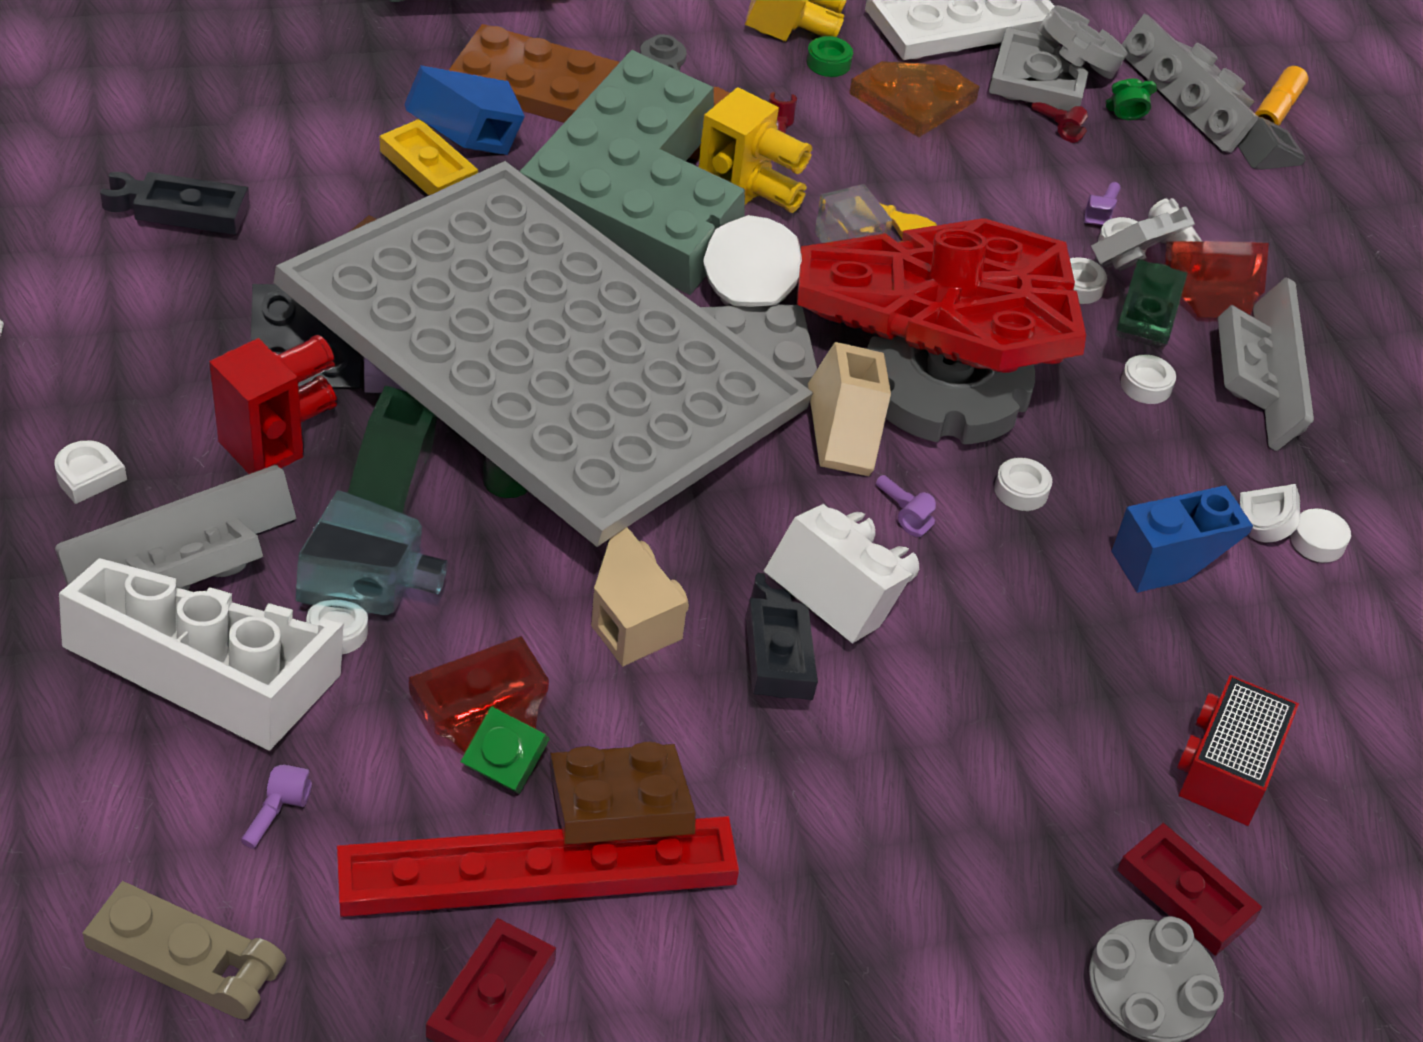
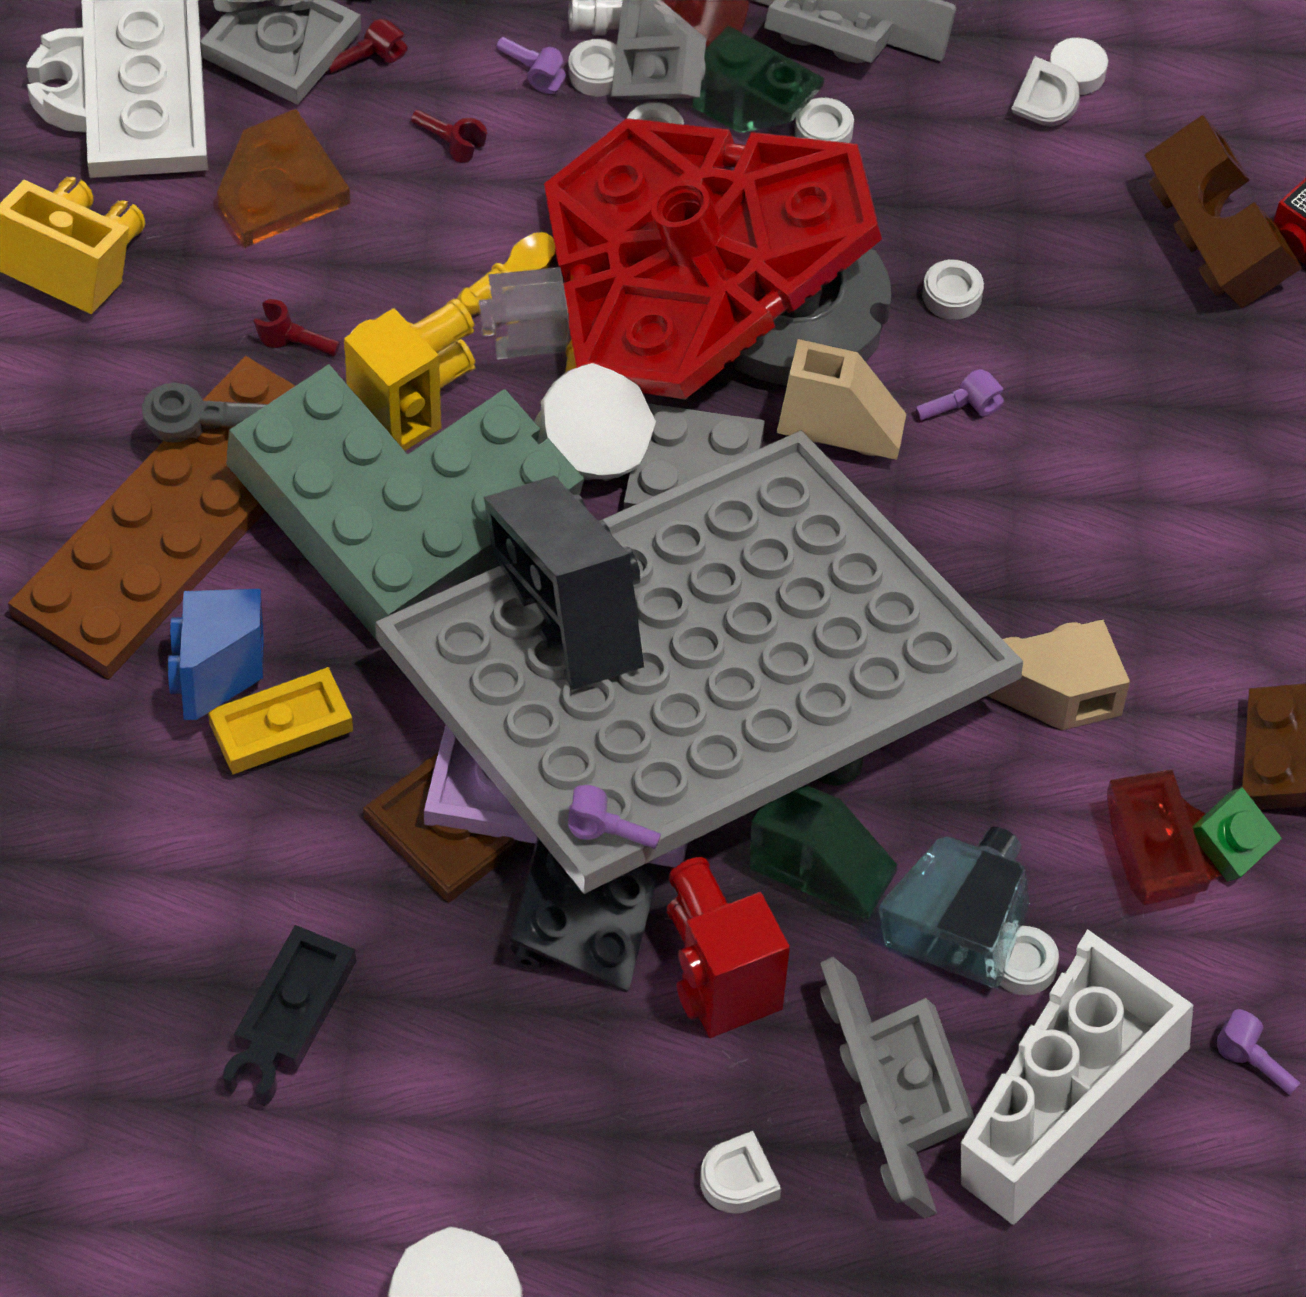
camera: 70 degrees left, 10 degrees up
black plate [746,573,818,700] -> none
white brick [764,504,919,644] -> none
green tile [806,36,853,77] -> none
blue slope [1111,485,1253,593] -> none
none -> dark red hand [411,109,487,163]
none -> black wedge [484,476,644,690]
none -> medium lavender hand [568,785,661,849]
none -> reddish brown arch [1144,115,1302,308]

